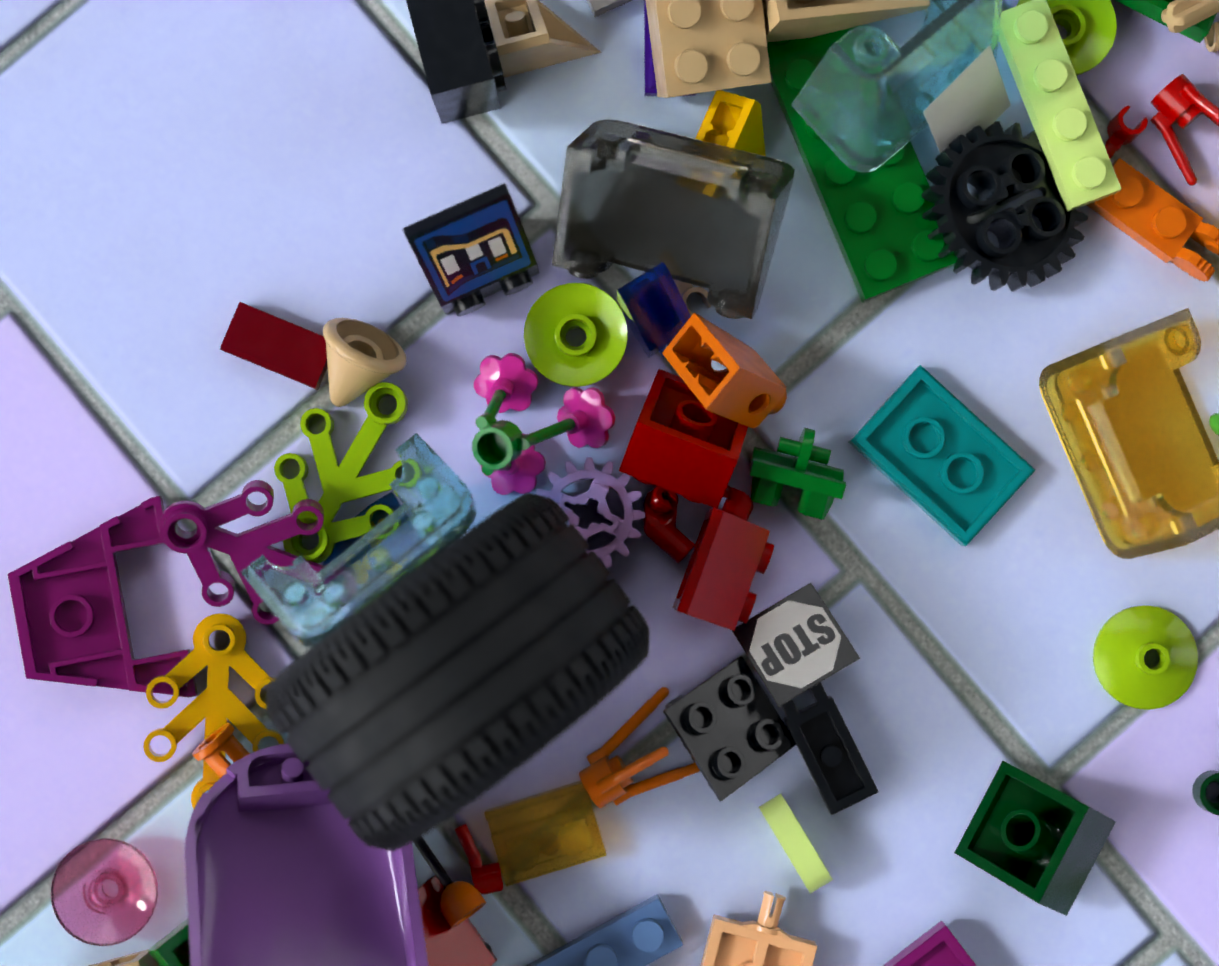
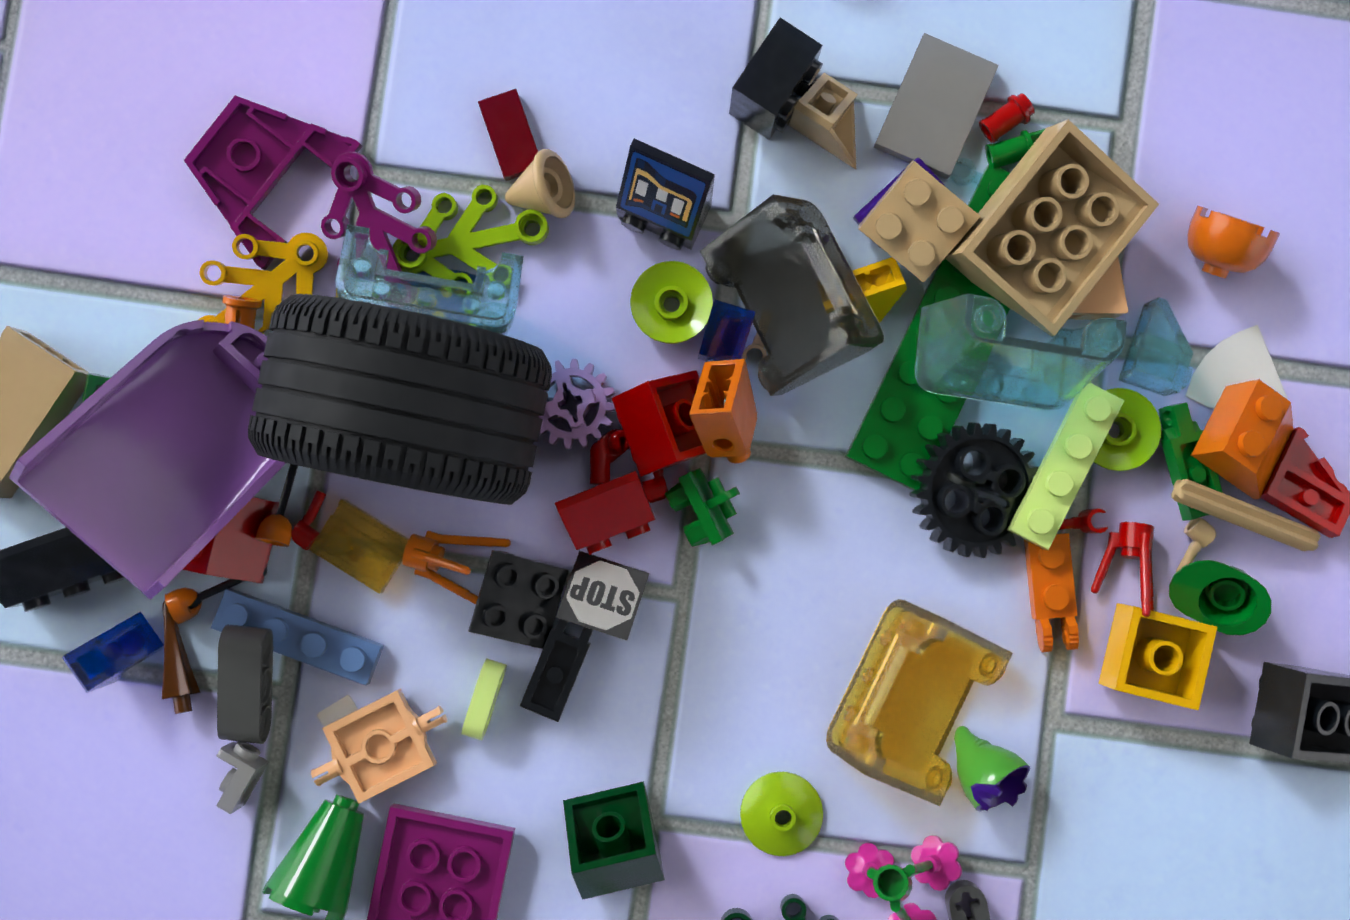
camera: 50 degrees right, 0 degrees up
clear pink dish [51,838,158,946] -> none
dark pink plant [472,353,615,495] -> none
teal tile [849,365,1035,546] -> none
white sticker [923,45,1011,153] -> none

